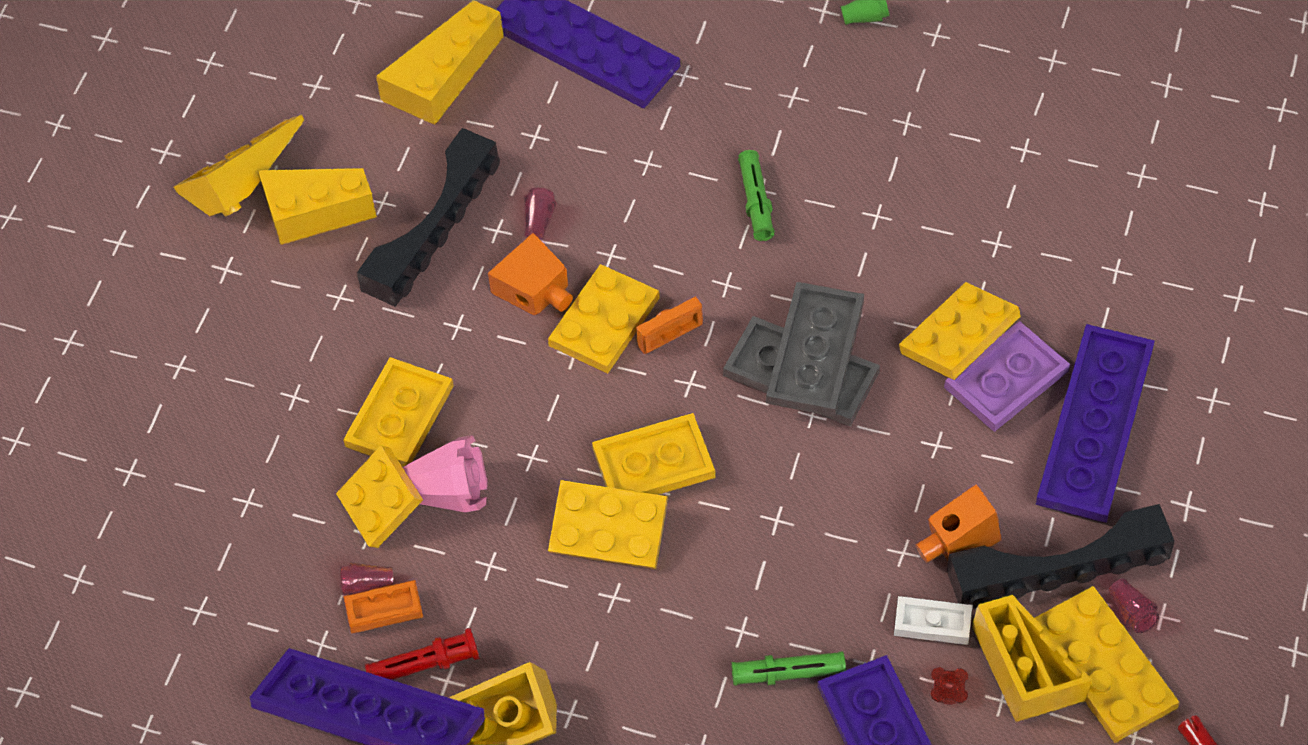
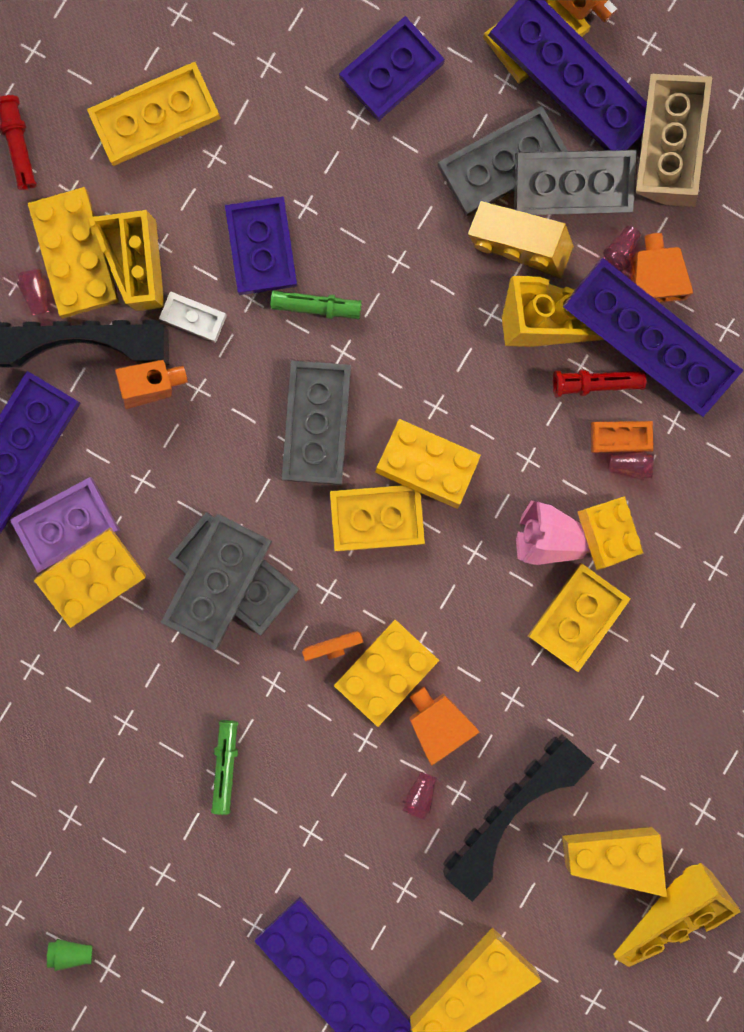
camera: 170 degrees left, 30 degrees up
clear red plate [930,667,968,705] -> none
none -> flat silver plate [282,360,351,485]

